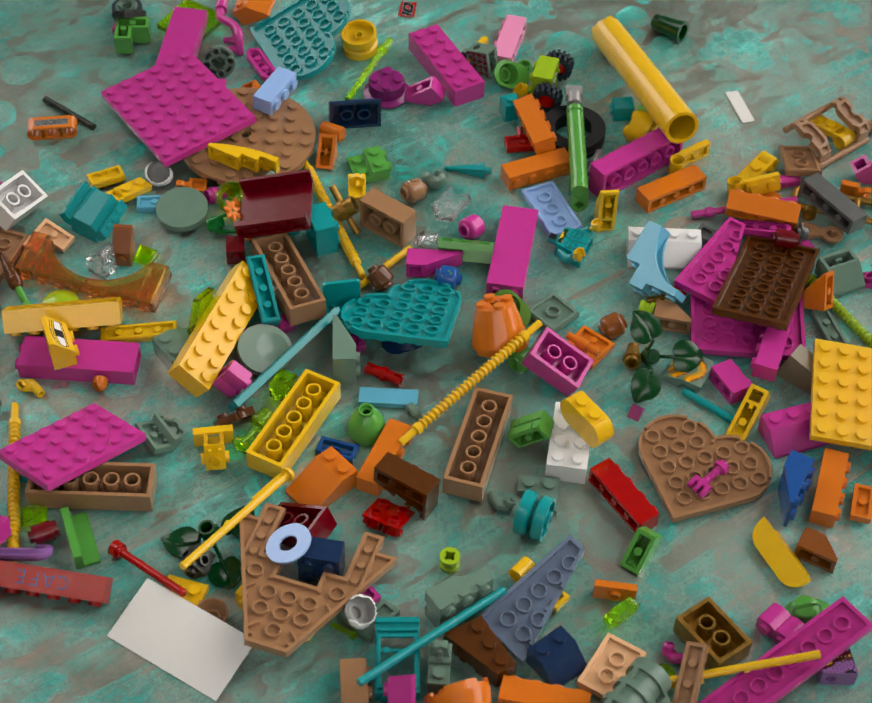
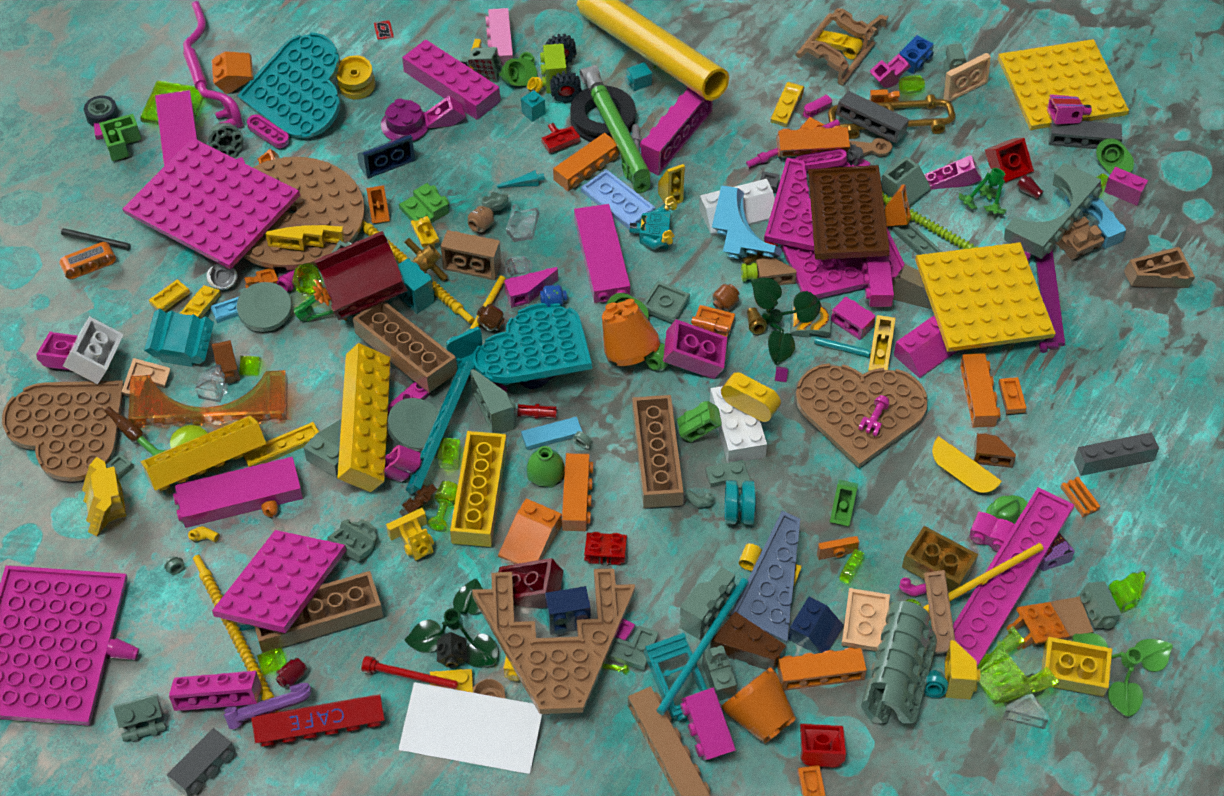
camera: 20 degrees left, 5 degrees up
yellow slope [40,316,80,370] -> none
bright green panel [60,506,101,570] -> none
pearl dark grey tile [112,9,146,18] -> none
yellow bar [179,467,294,570] -> none
clear neon green tile [187,287,215,334] -> none
dark red brick [226,236,246,265] -> none
teal slope [246,254,281,326] -> none
light blue brick [253,66,298,115] -> none
light blue gear [266,523,311,564] -> none
blue tile [315,436,360,465] -> none
orange piece [319,121,347,142] -> none
clear neon green bar [344,37,393,100] -> none
light grey hair [344,594,377,630] -> none
reddish brown wedge [374,452,440,521] -> none
yellow hose [398,320,543,446] -> none
bright green panel [438,237,494,264] -> none
lime wheel [439,547,460,574] -> none
dark pink head [458,214,485,240] -> none
orange brick [513,94,557,155] -> none
red brick [588,458,659,533] -> none
yellow brick [622,110,658,143] -> none
orange brick [635,164,707,213] -> none
yellow plate [668,139,711,174] -> none
white sticker [726,91,755,123] -> none
yellow plate [727,171,781,197] -> none
dark red brick [771,229,799,249] -> none
medium nougat tile [778,145,822,176] -> none
blue slope [778,450,816,527] -> none

